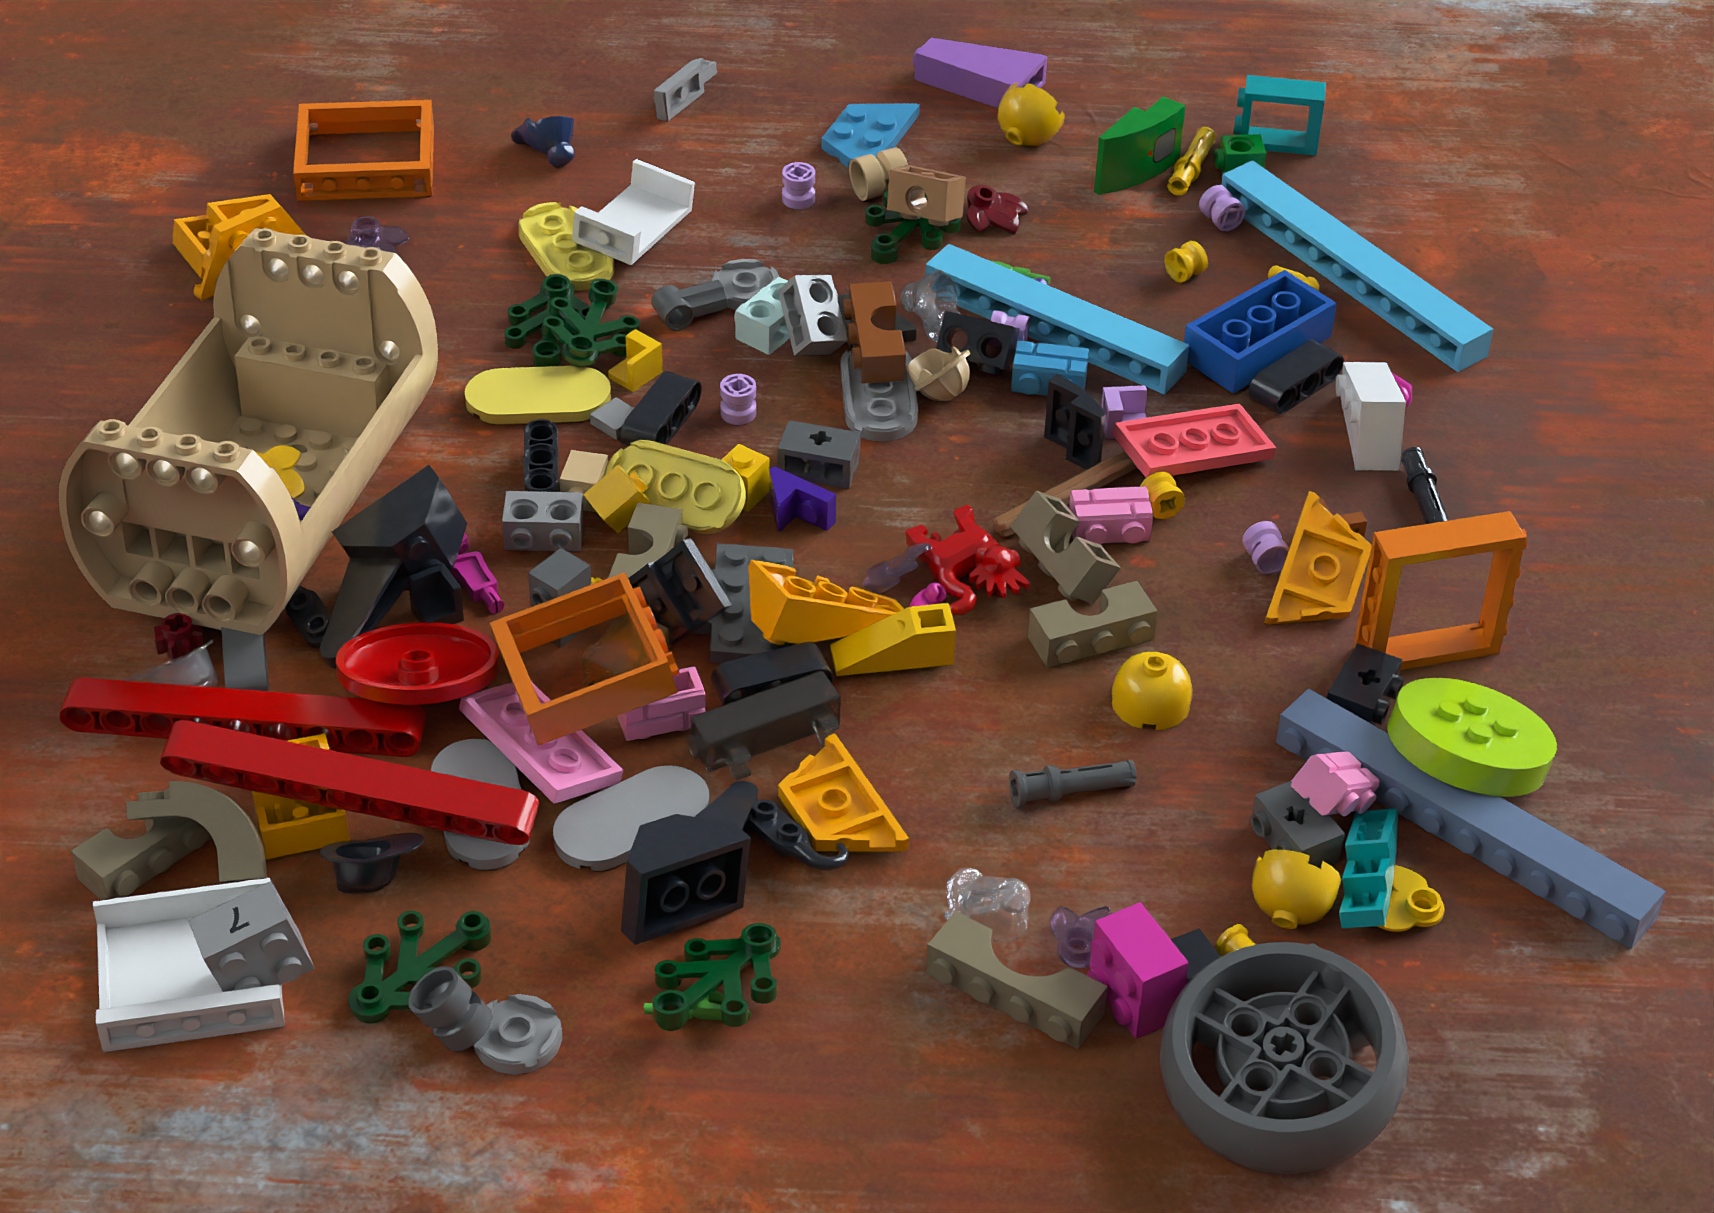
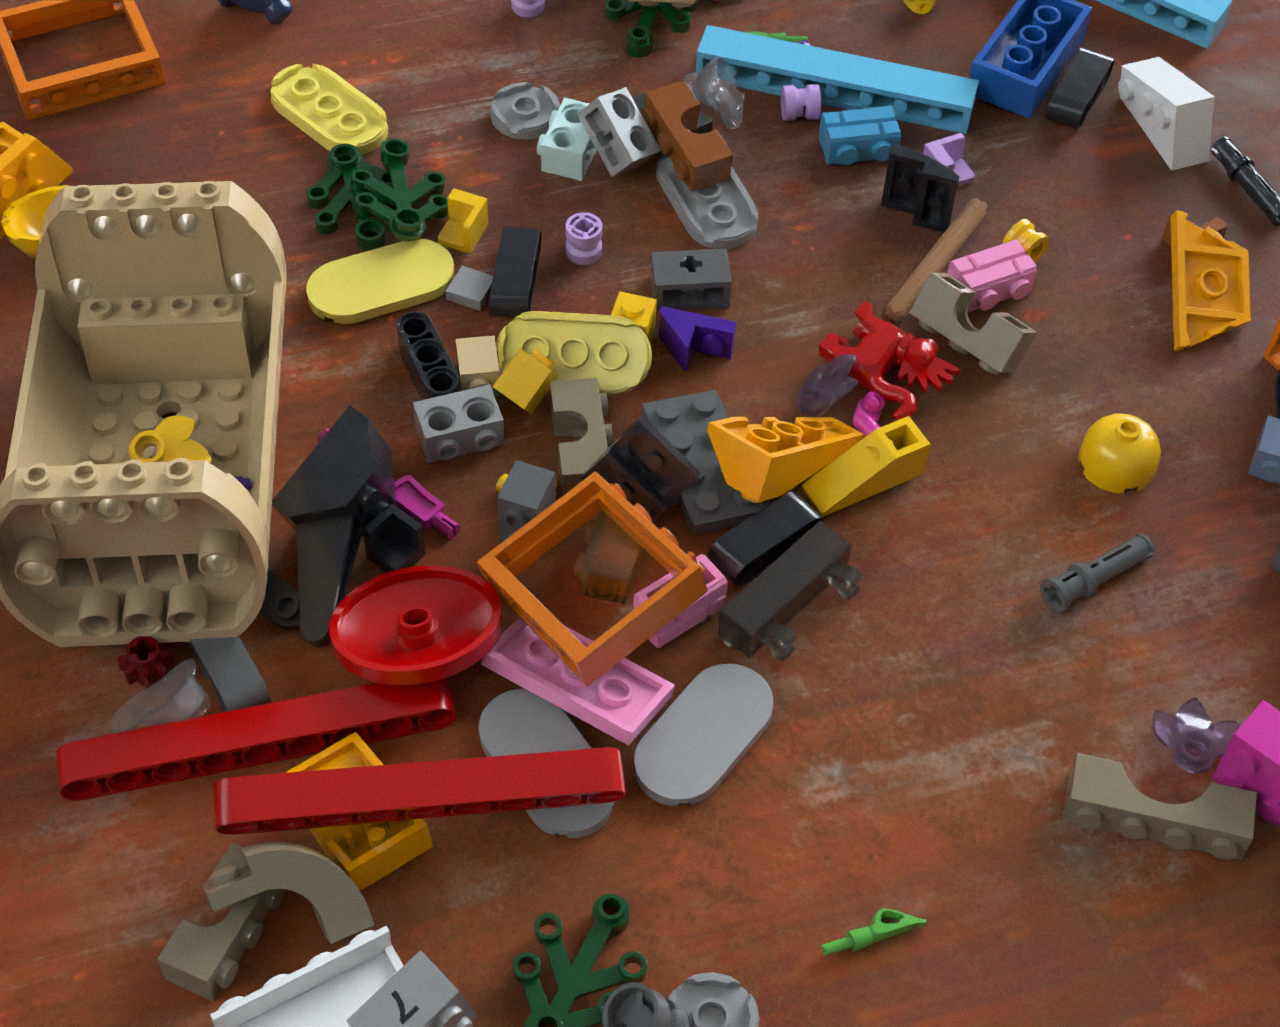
camera: 20 degrees left, 10 degrees up
black piece [320,833,424,893] -> none
clear purple plate [344,216,409,253] -> none
white panel [572,159,695,265] -> none
black slope [621,781,849,945] -> none
dark grey piece [651,280,727,331] -> none
dark green plant [652,923,781,1031] -> none
light orange wing [778,733,909,852] -> none
tan piece [907,347,970,401] -> none
black brick [936,310,1020,375] -> none
clear hair [943,867,1031,941] -> none
dark tan arch [1028,581,1157,668] -> none
coral plate [1112,403,1276,478] -> none
lavender wheel [1242,521,1289,575] -> none

